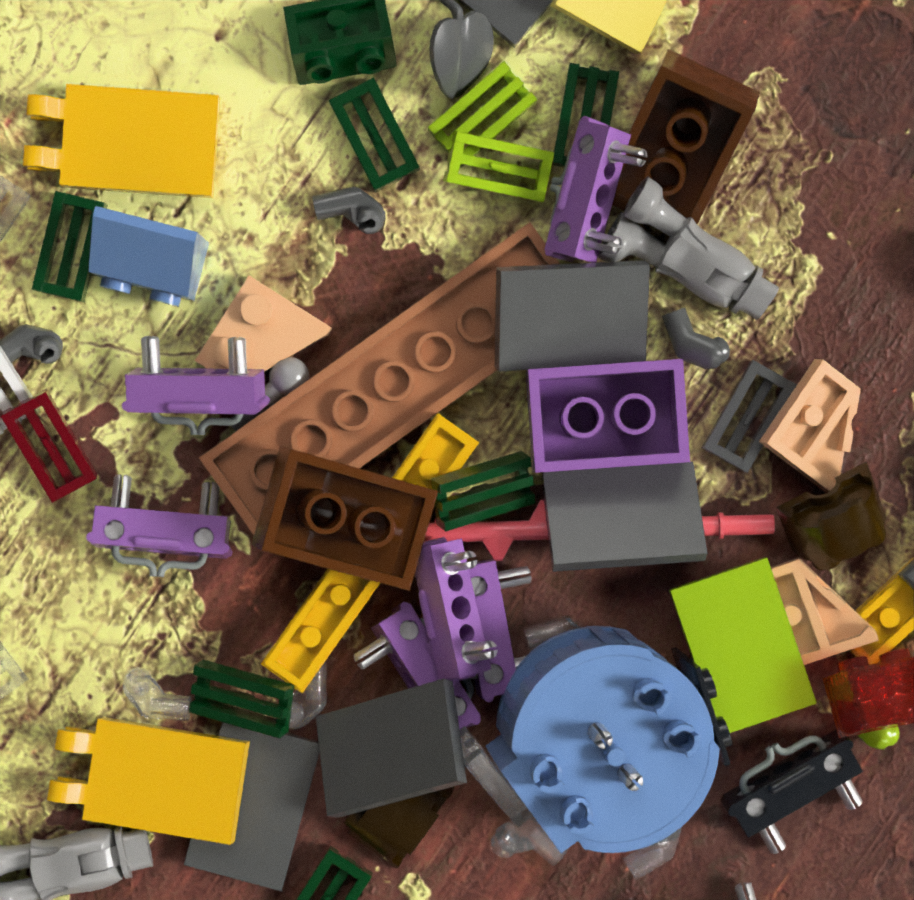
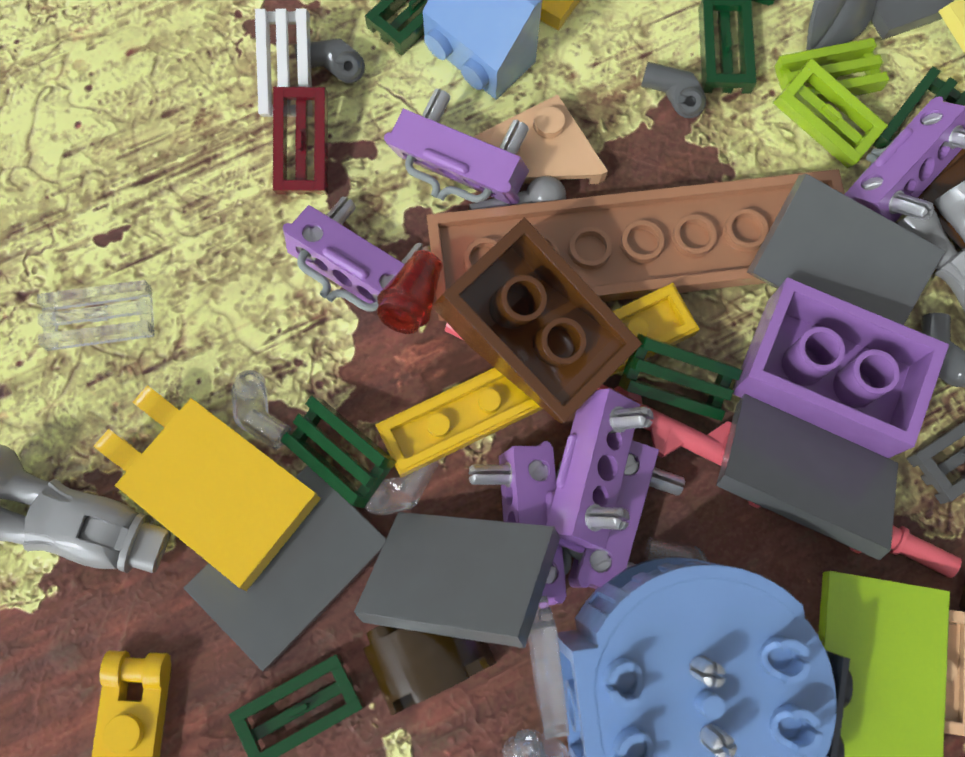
camera: 25 degrees right, 15 degrees down
none -> clear red cone [377,250,443,334]

